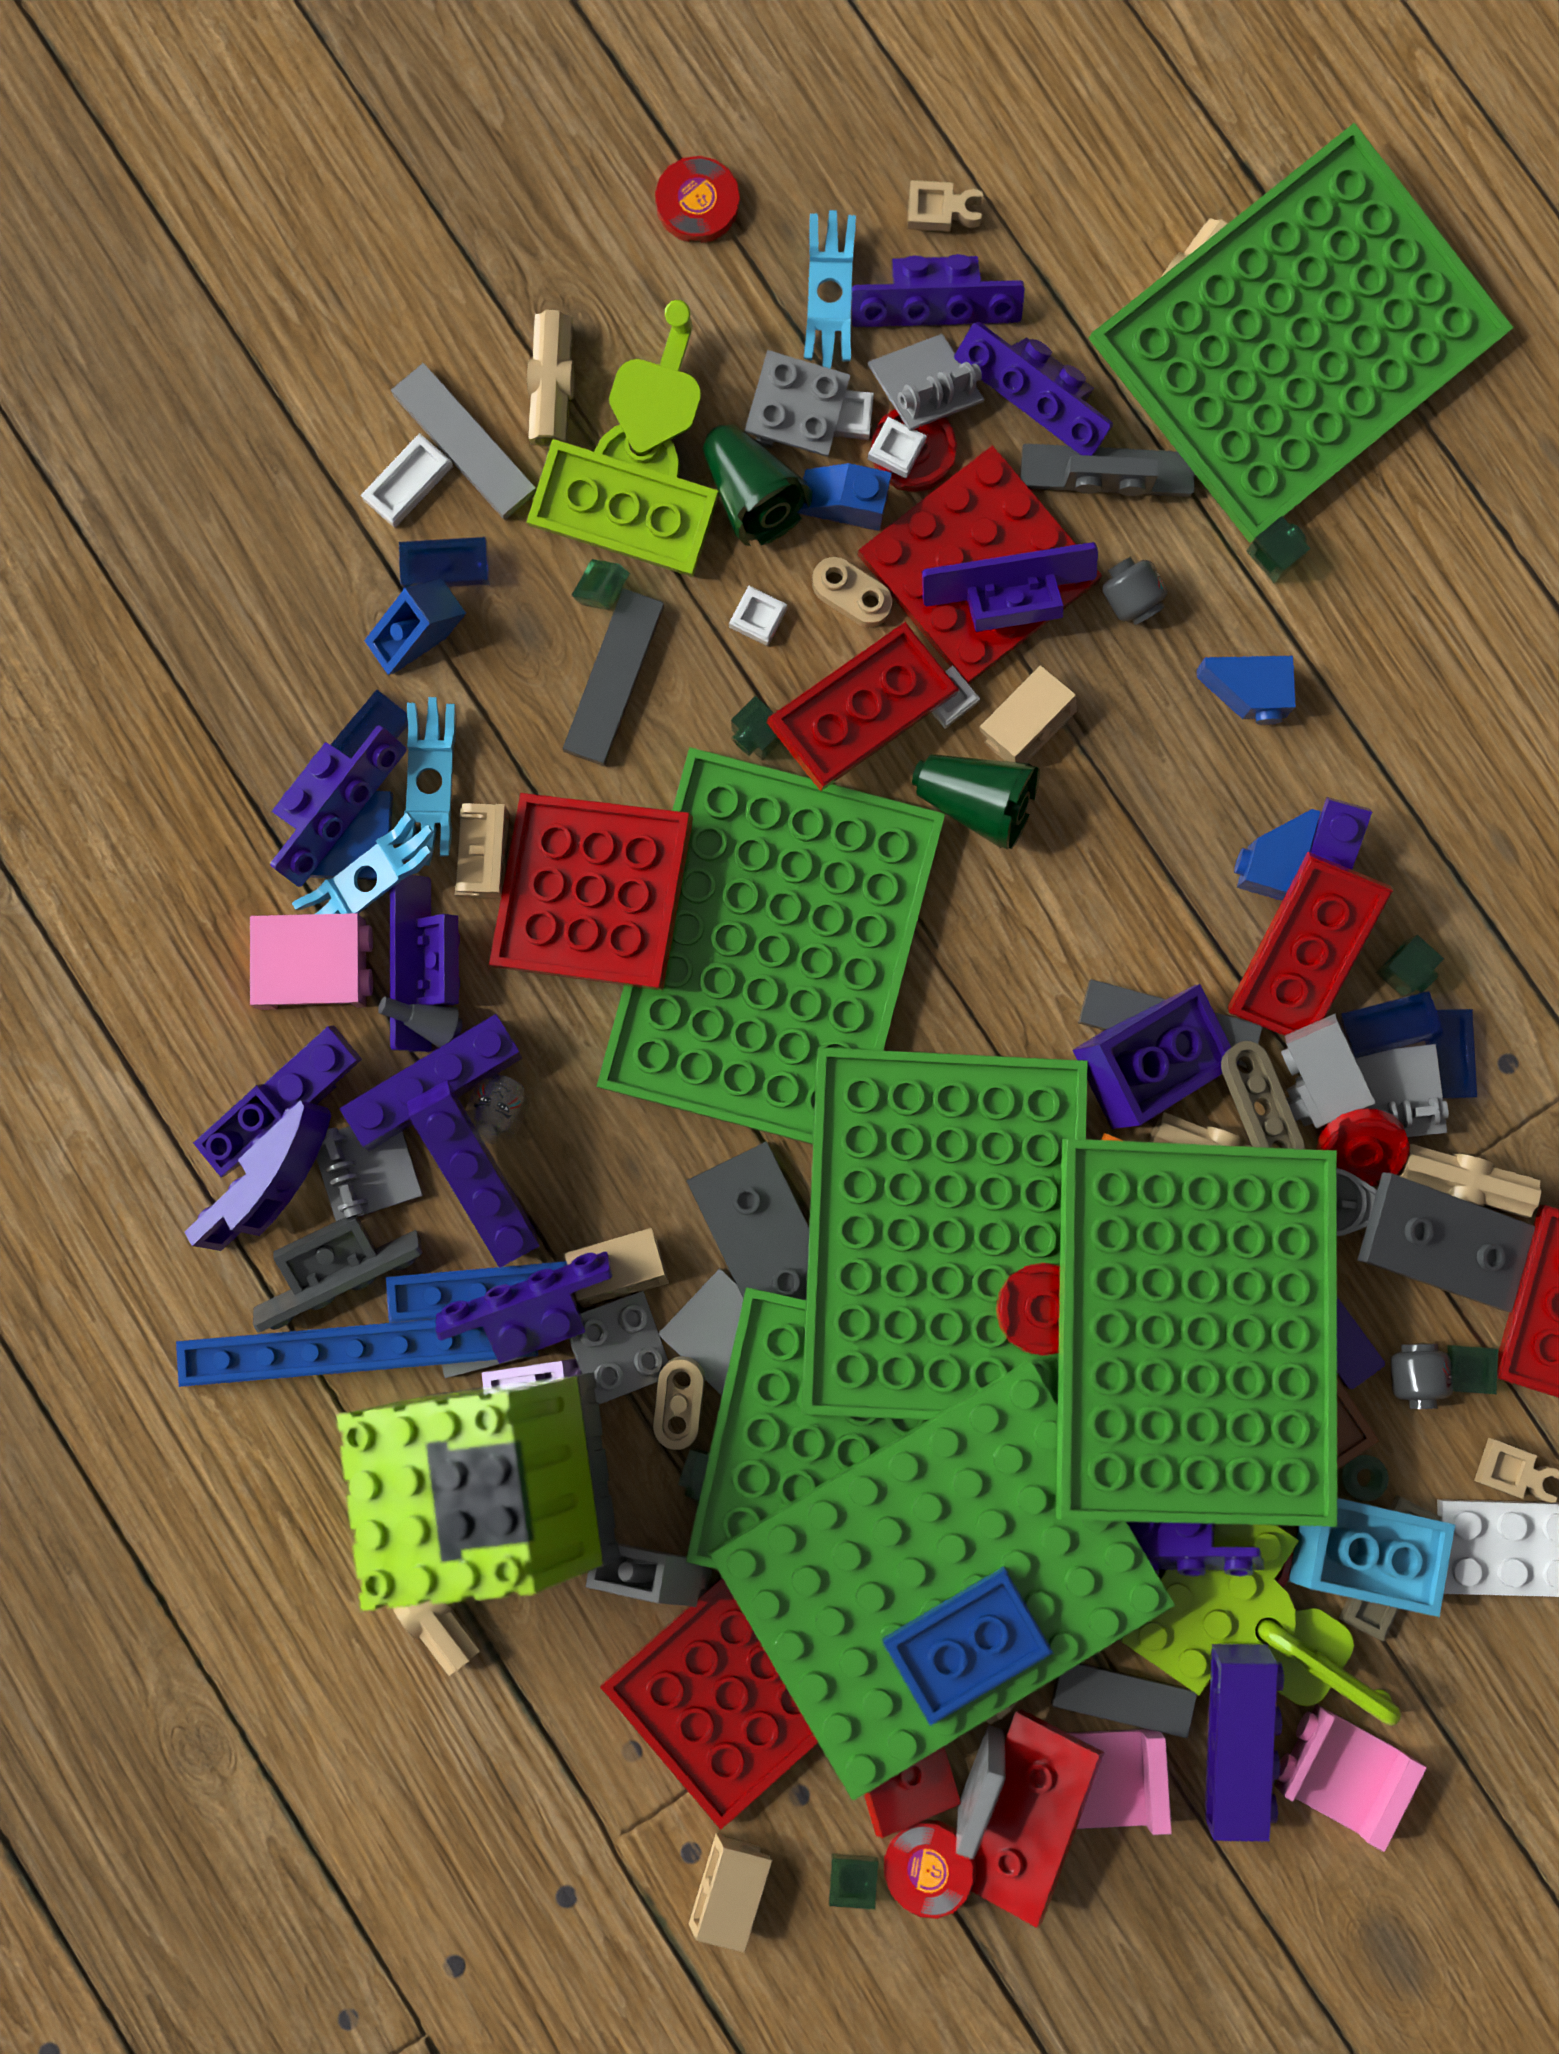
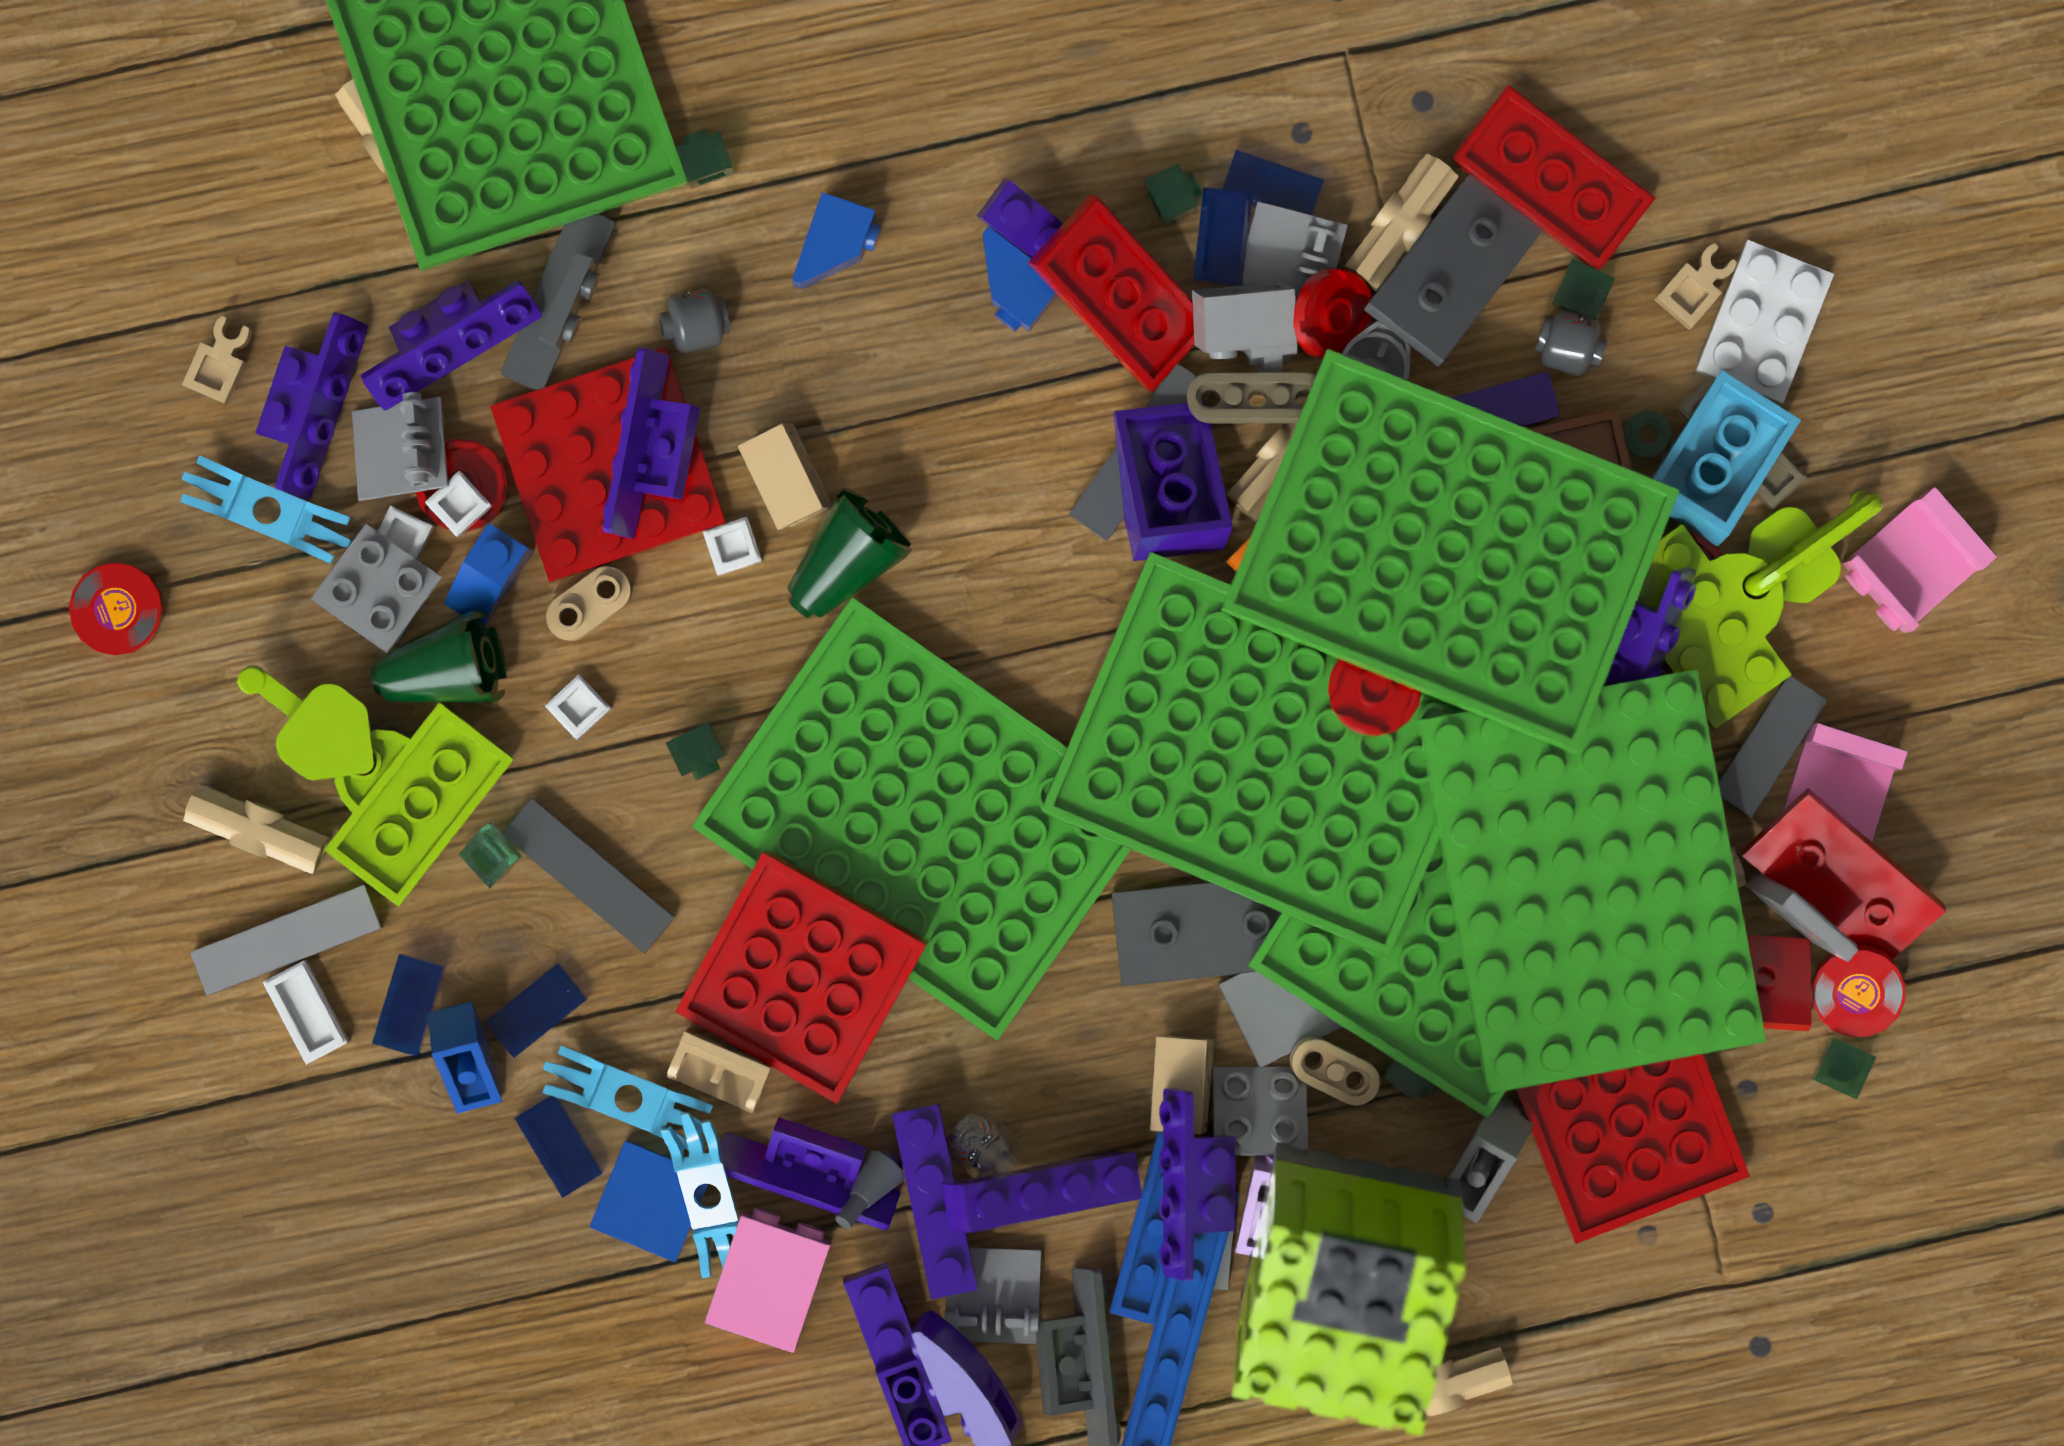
camera: 70 degrees left, 5 degrees up
dark purple bracket [270,725,407,887] -> none
tan hinge [689,1833,772,1952] -> none
red plate [766,622,959,791] -> none
blue tile [881,1567,1053,1726] -> none
dark purple brick [1205,1644,1284,1842] -> none
none -> clear blue tile [485,963,588,1058]

